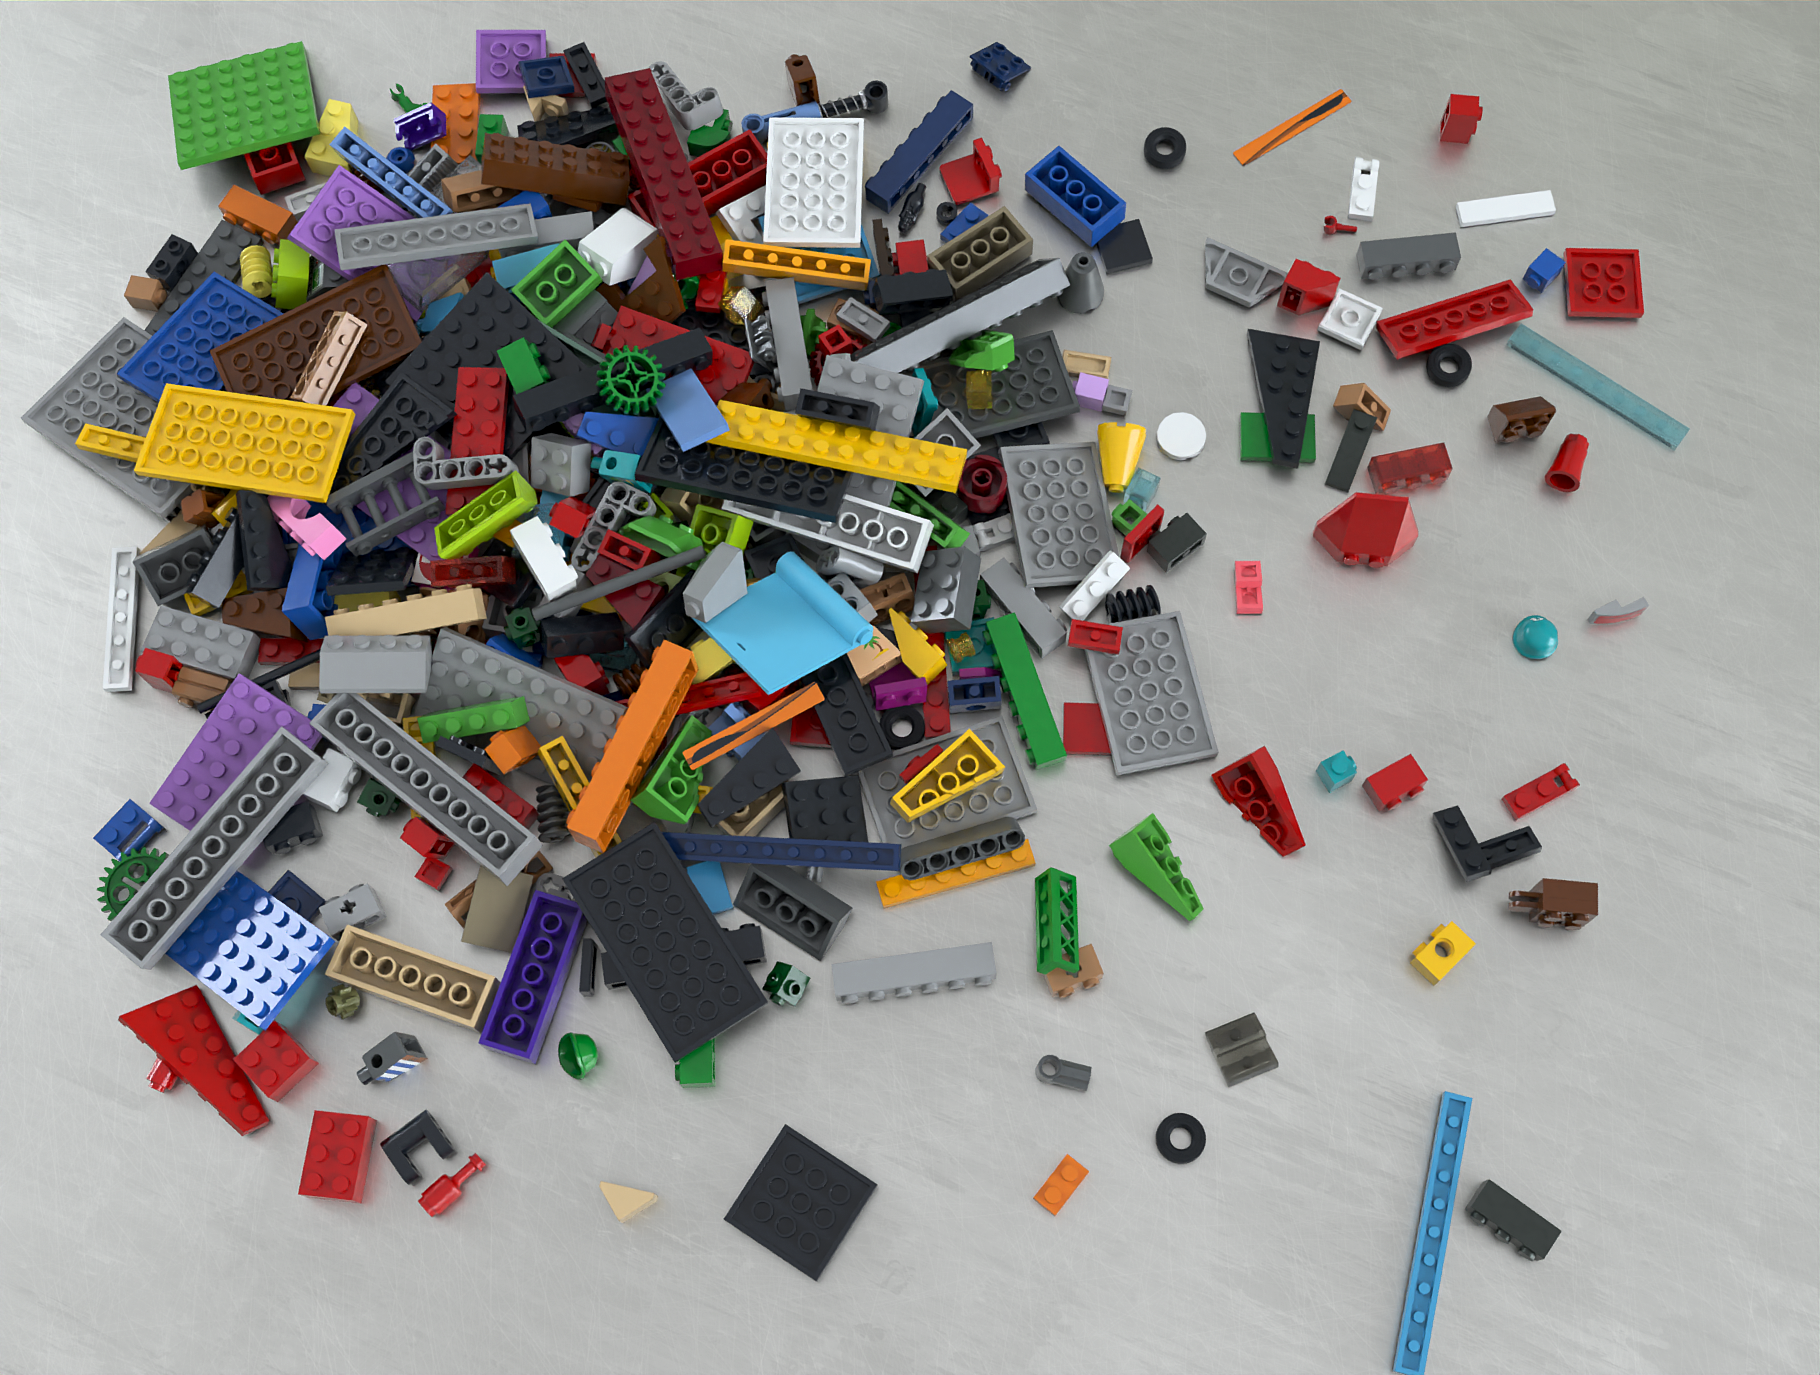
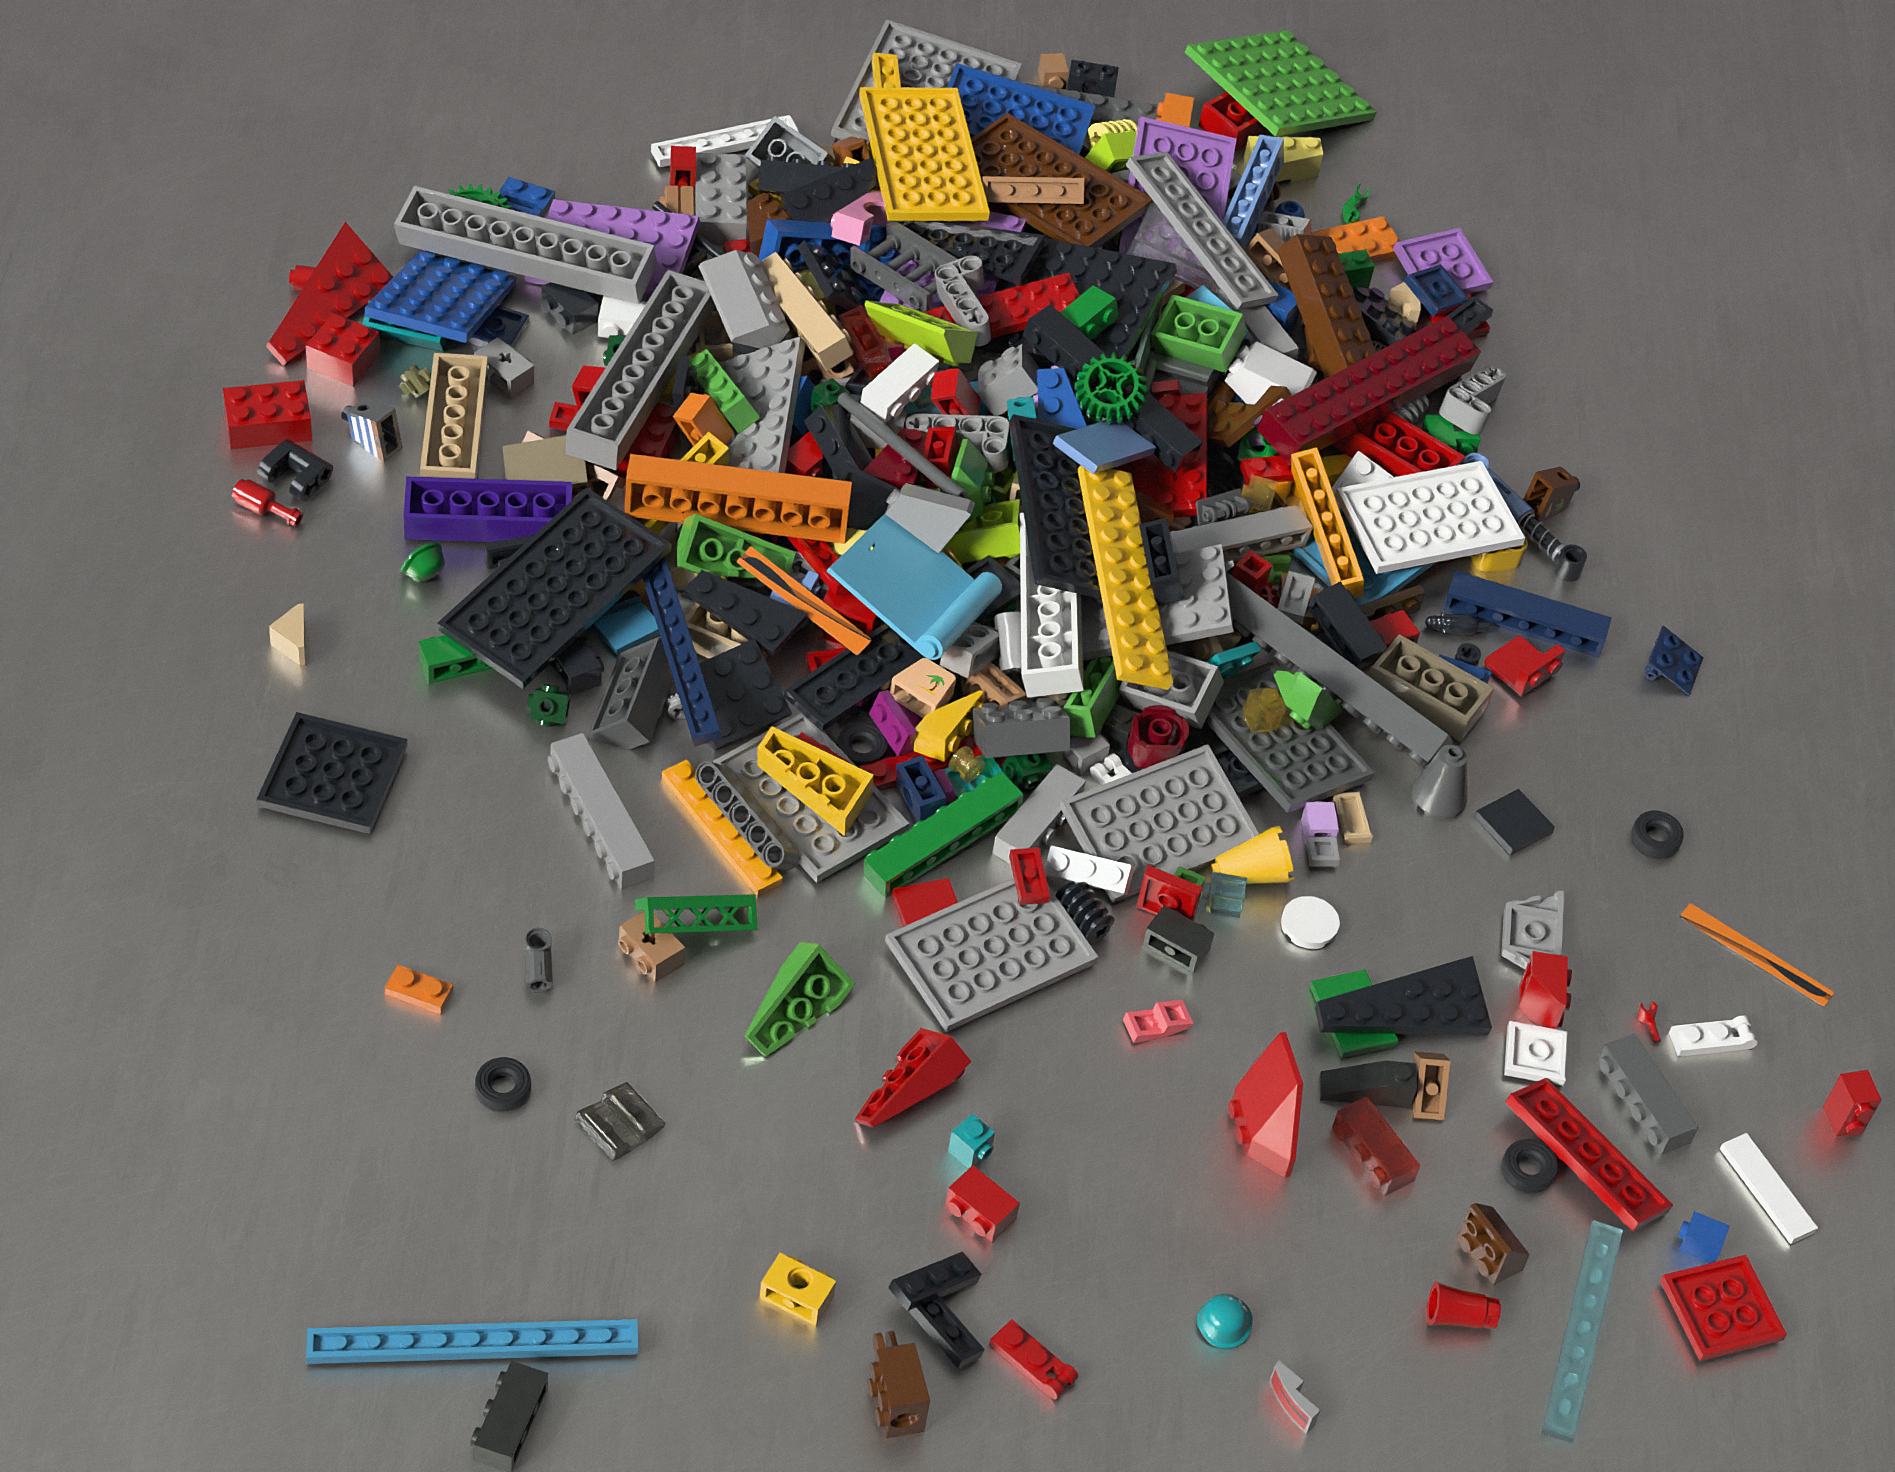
camera: 60 degrees right, 20 degrees down
dark purple hinge [394,102,447,151] -> none
blue brick [1025,146,1126,247] -> none

